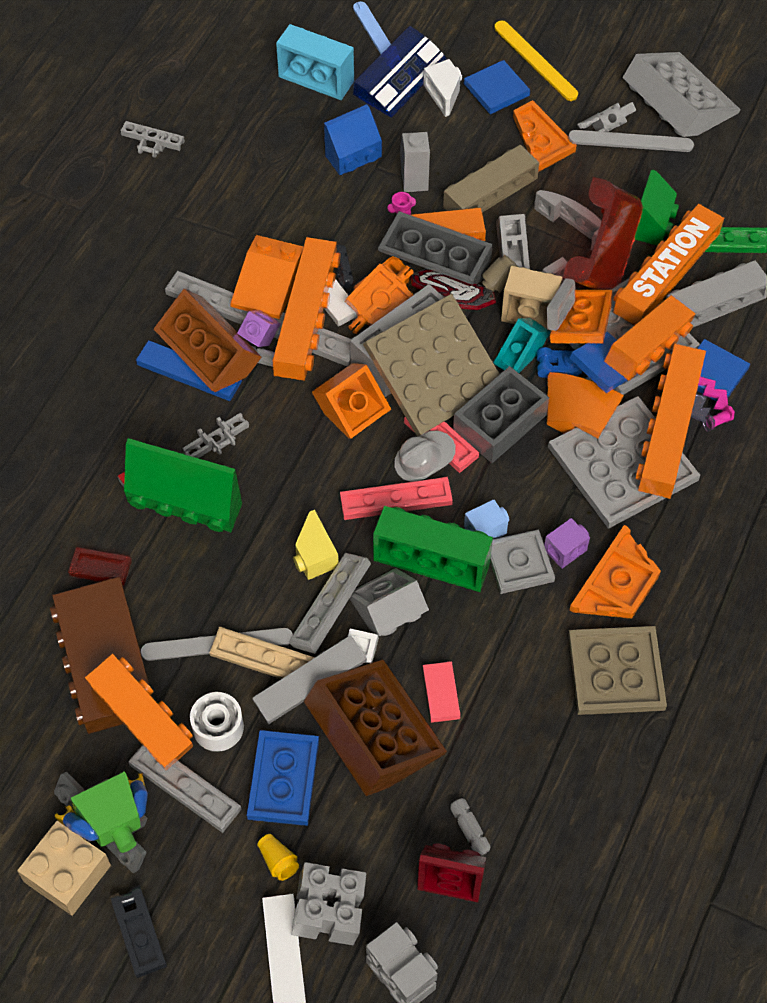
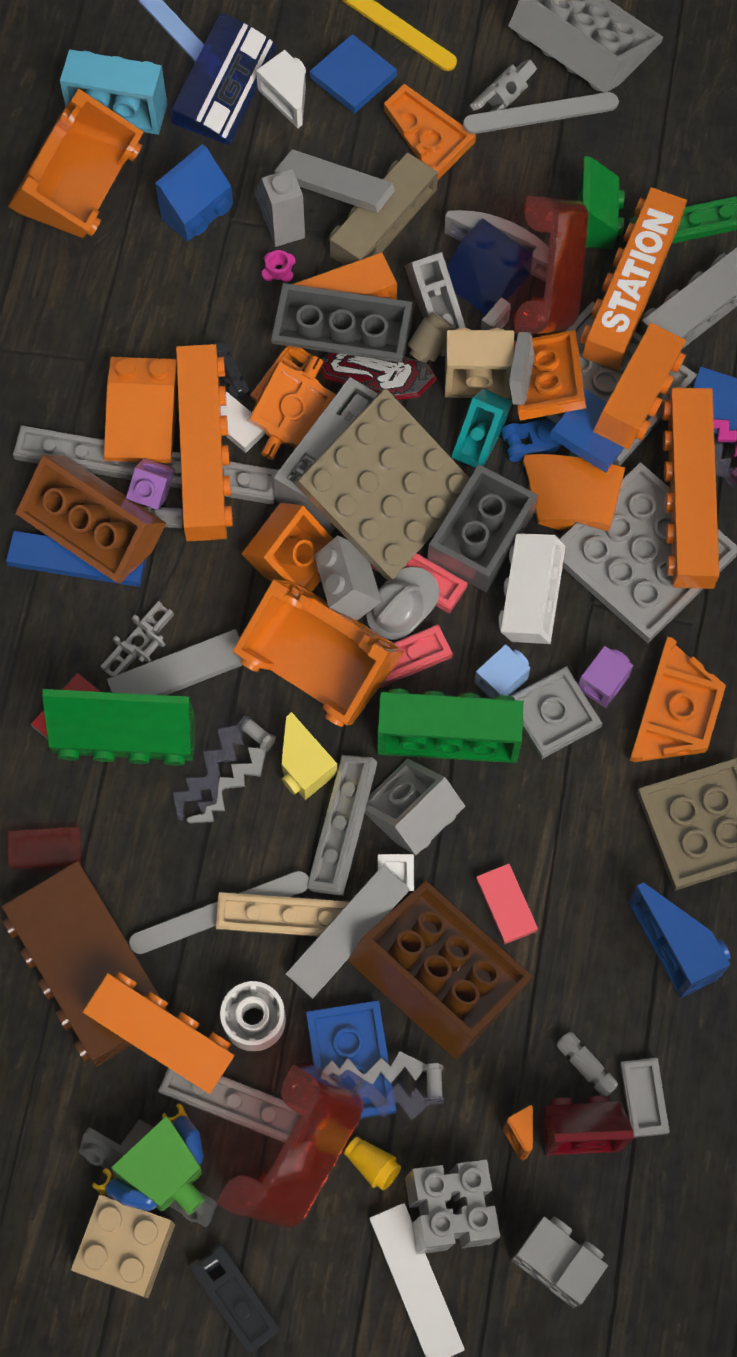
camera: 15 degrees left, 10 degrees up
none -> orange windscreen [8,88,143,238]
none -> light grey tile [107,629,242,695]
none -> piece [173,715,276,824]
none -> clear red windscreen [216,1062,364,1228]
none -> orange windscreen [232,579,404,727]
none -> light grey tile [274,149,395,213]
none -> piece [311,1052,445,1121]
none -> light grey brick [314,536,382,620]
none -> clear blue slope [447,218,533,315]
none -> white brick [499,534,566,644]
none -> orange slope [503,1105,533,1161]
none -> light grey tile [620,1058,670,1138]
none -> blue slope [628,882,731,999]

